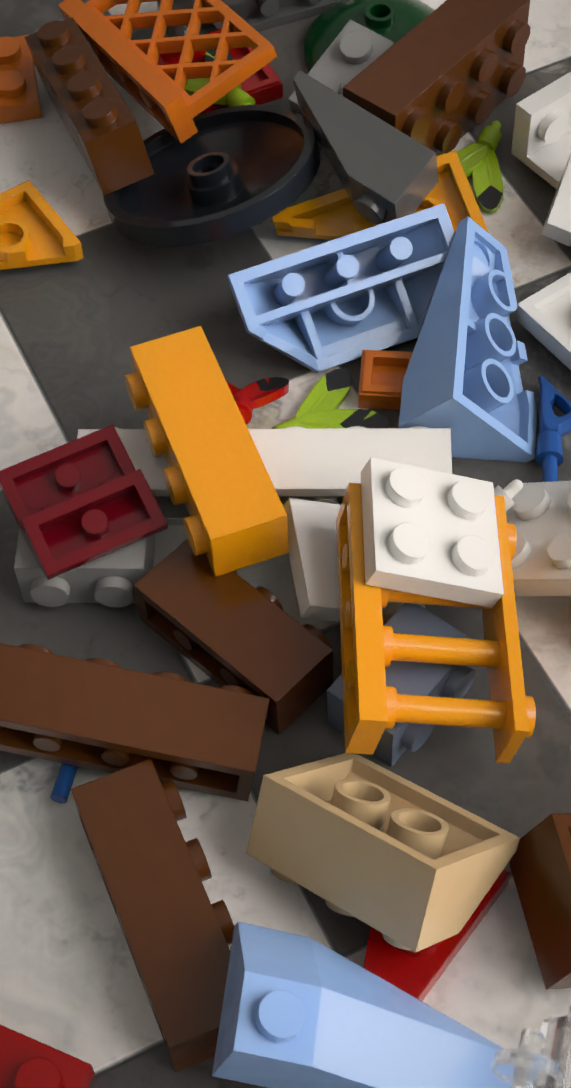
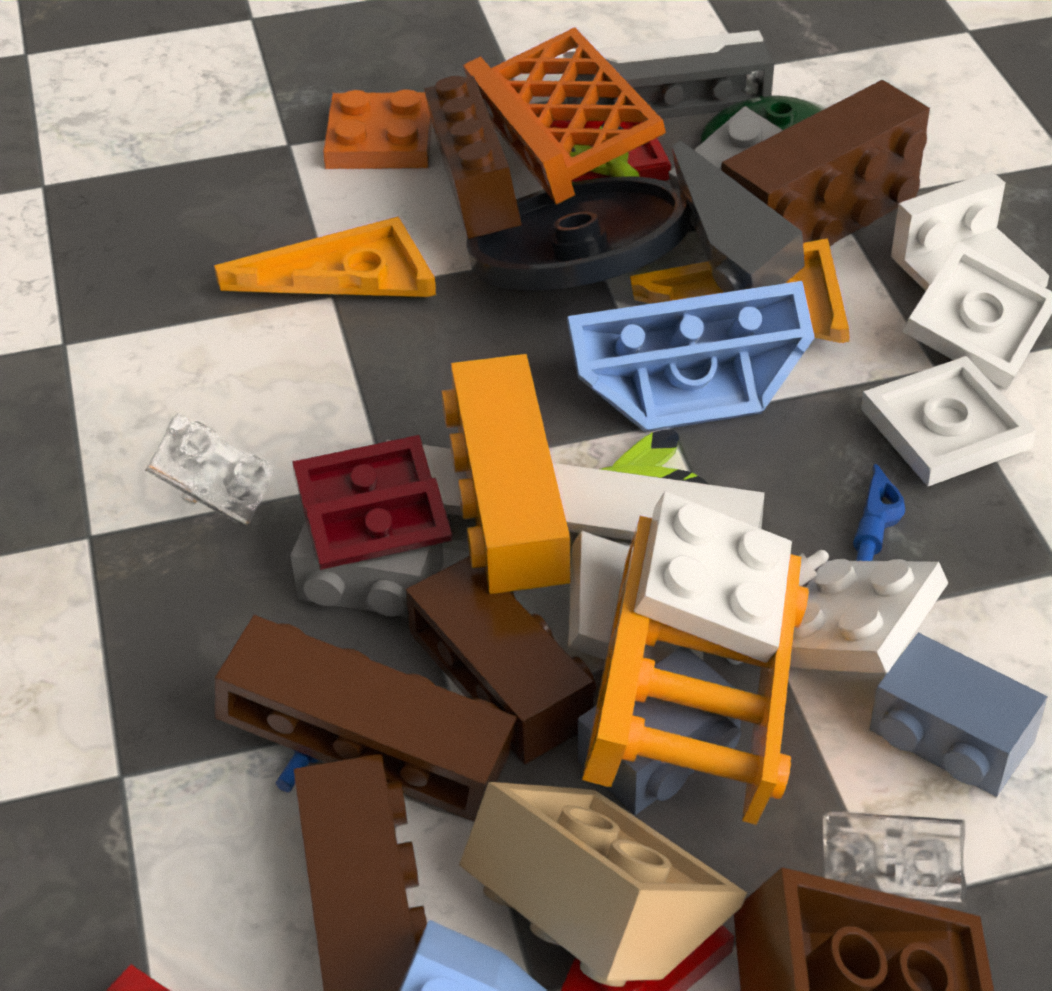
camera: 10 degrees right, 10 degrees down
red piece [226,377,289,425] -> none
orange tile [358,350,413,410] -> none
light blue wedge [398,216,537,463] -> none
lime piece [457,120,503,213] -> none

